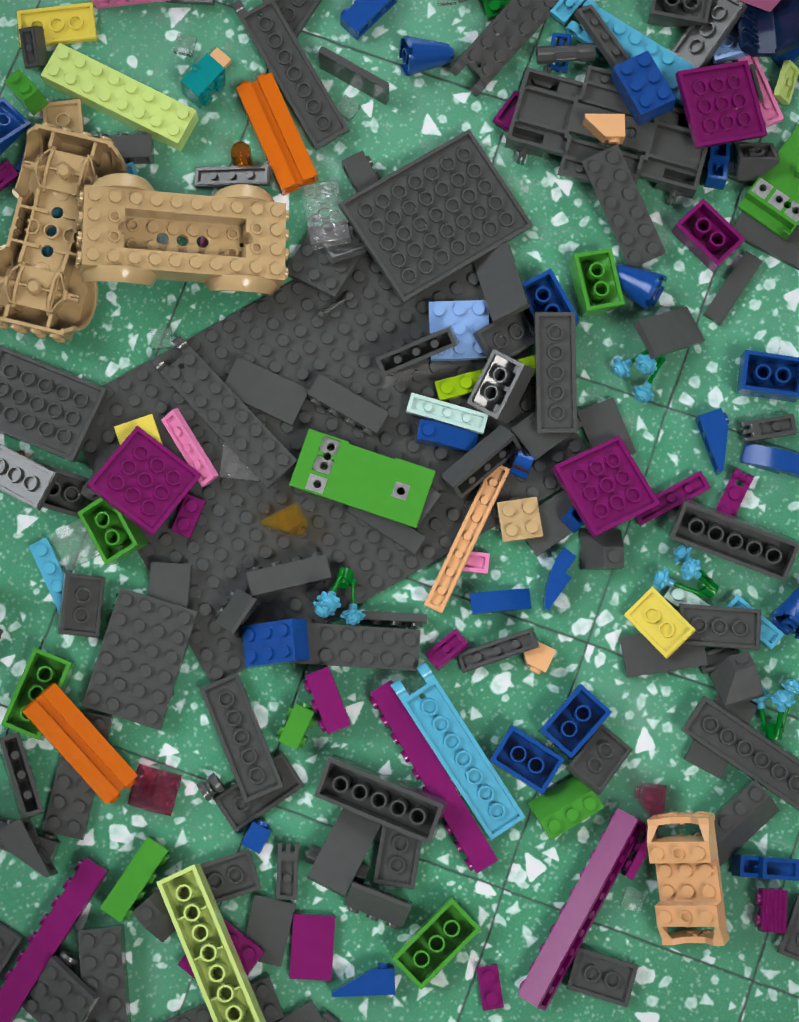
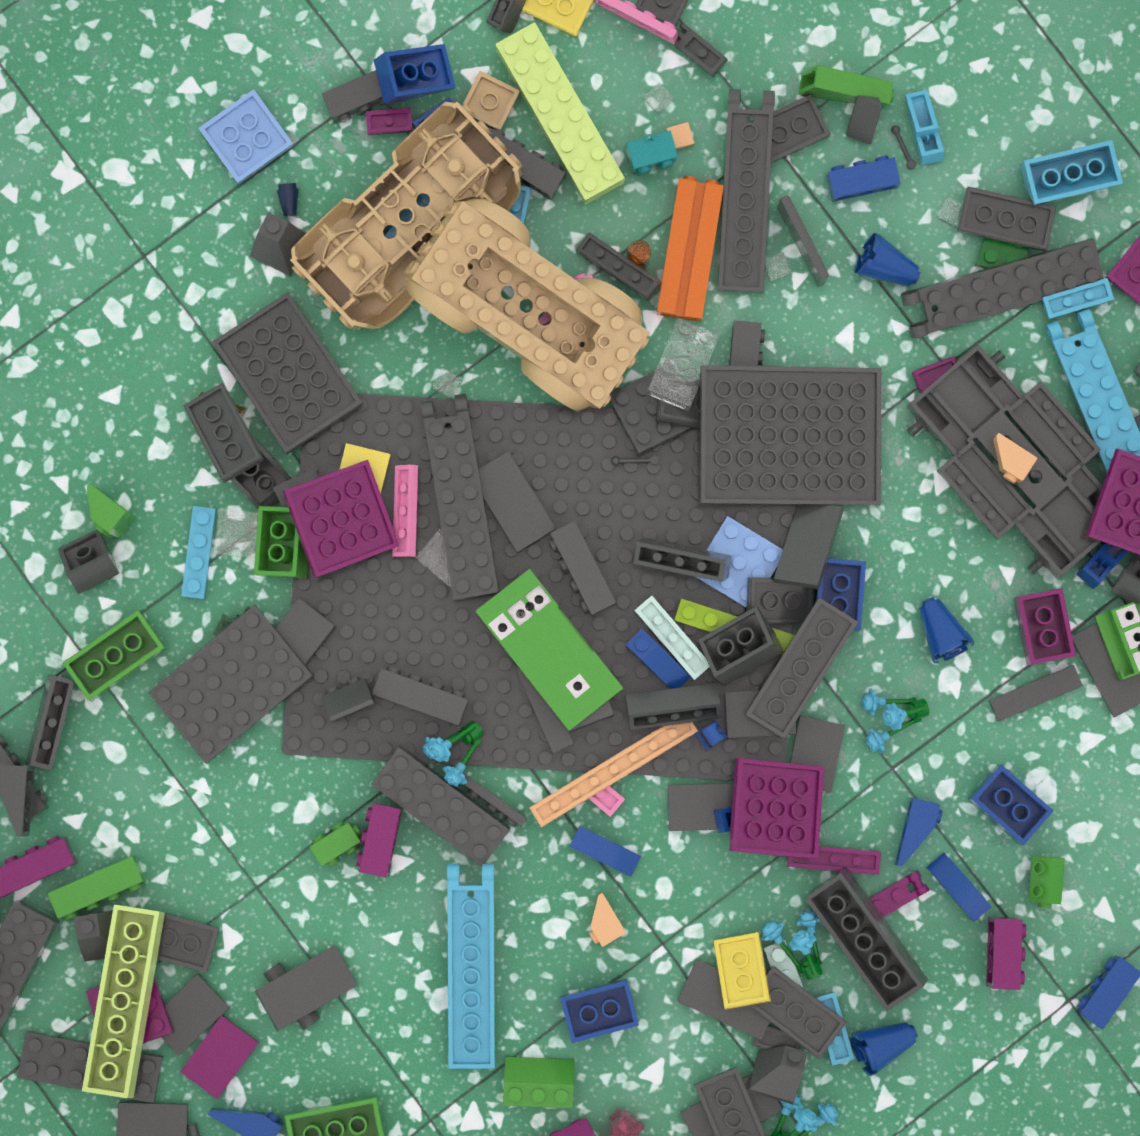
camera: 30 degrees right, 5 degrees up
bright green brick [4,69,48,116] -> none
orange brick [21,683,138,804] -> none
dark grey plate [42,711,113,840] -> none
dark grey tile [57,573,106,638] -> none
clear pink slope [127,764,182,816] -> none
magenta plate [171,494,206,539] -> none
dark grey wheel [197,772,225,801] -> none
dark grey plate [200,672,284,804] -> none
dark grey tile [213,752,305,833] -> none
blue brick [241,819,272,854] -> none
blue brick [242,618,310,668] -> none
clear yellow slope [261,502,309,536] -> none
dark grey hinge [276,842,299,900] -> none
dark grey brick [314,754,448,844] -> none
dark grey slope [344,880,412,929] -> none
magenta brick [369,680,498,873] -> none
dark grey plate [373,825,422,889] -> none
magenta plate [425,629,470,671] -> none
dark grey tile [457,628,540,673] -> none
blue brick [489,725,564,794] -> none
tan plate [496,497,543,543] -> none
dark grey axle [536,43,596,65] -> none
blue slope [543,547,577,612] -> none
blue tile [549,32,572,73] -> none
dark grey tile [566,724,633,795] -> none
bright green slope [568,248,625,318] -> none
dark grey plate [574,4,630,69] -> none
dark grey slope [580,529,624,570] -> none
dark grey plate [581,144,666,267] -> none
blue brick [611,51,676,126] -> none
dark grey tile [634,306,705,359] -> none
dark grey hinge [740,414,798,443] -> none

